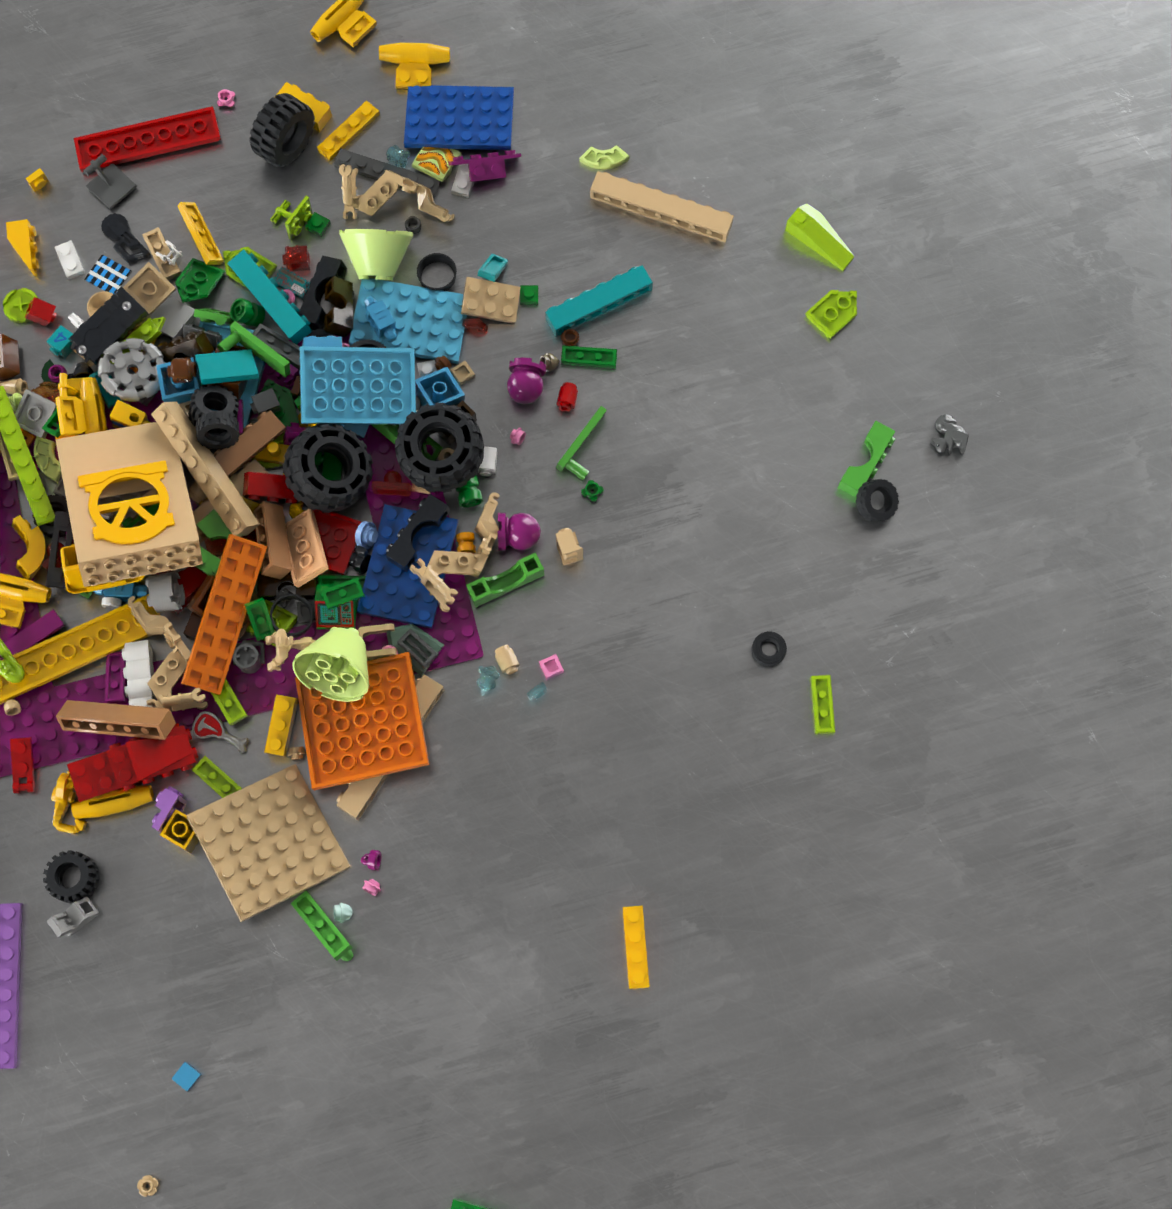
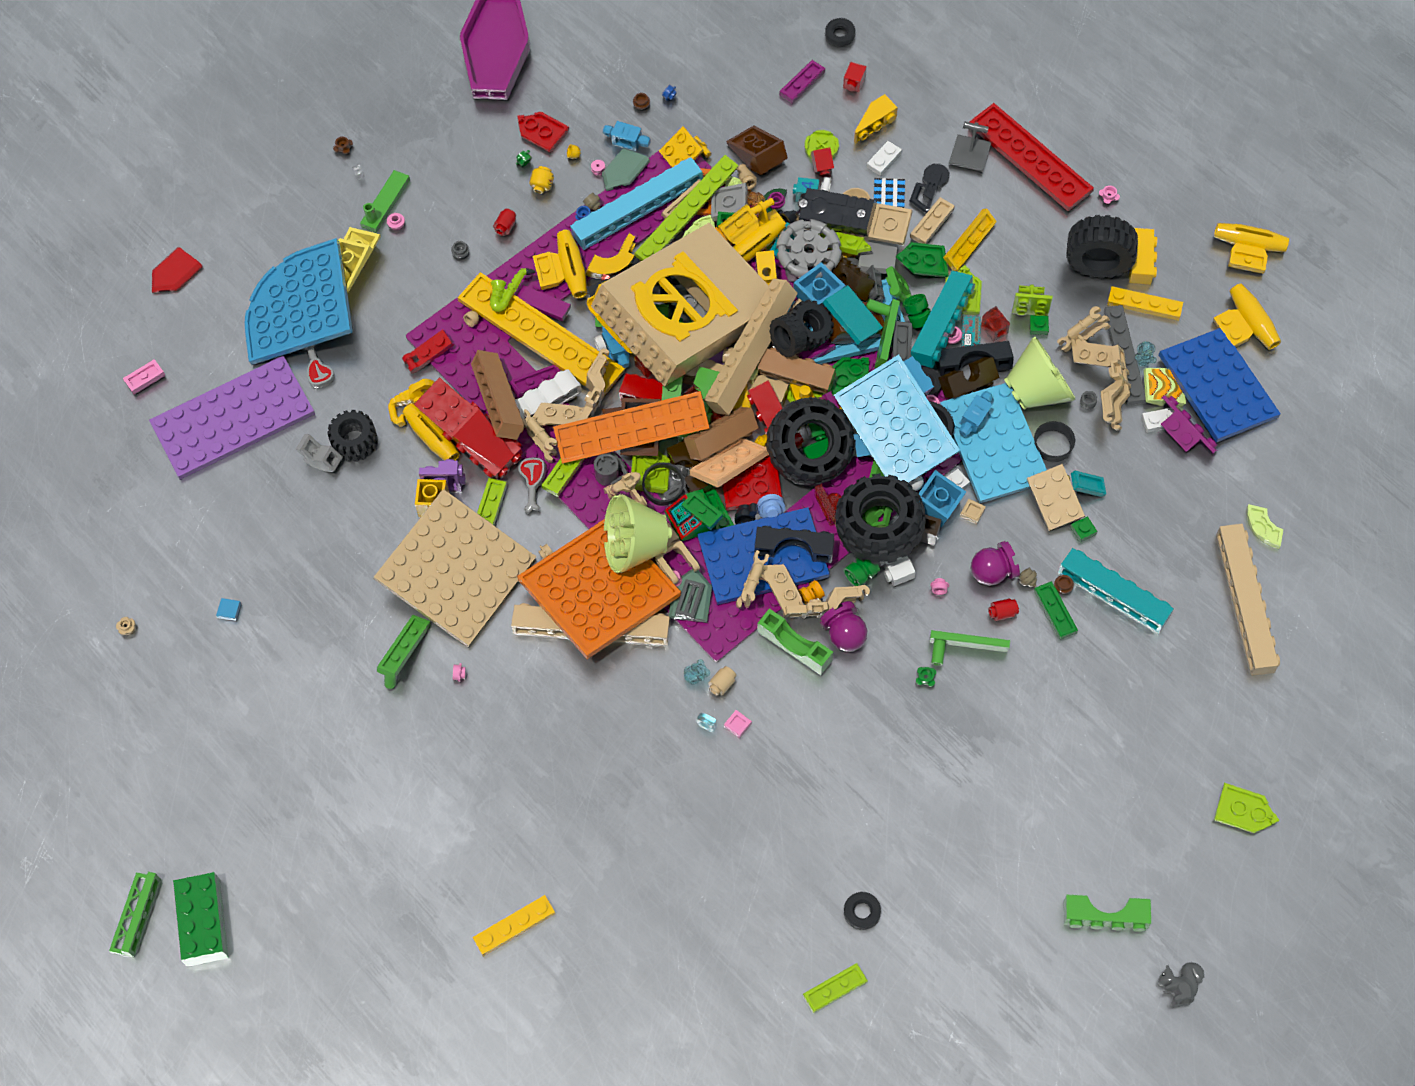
camera: 65 degrees right, 10 degrees down
yellow plate [25,168,49,192] -> none
light grey brick [146,571,185,613] -> none
white piece [155,240,183,266] -> none
reddish brown head [167,358,197,383] -> none
green plate [244,598,275,641] -> none
dark grey brick [250,388,281,416] -> none
yellow brick [264,694,298,757] -> none
light aqua plate [333,903,353,923] -> none
magenta tile [361,850,382,870] -> none
reddish brown plate [435,356,452,370] -> none
clear red tile [462,318,488,332] -> none
tan window [556,528,583,566] -> none
lime wedge [785,203,854,271] -> none
black tyre [856,479,899,521] -> none

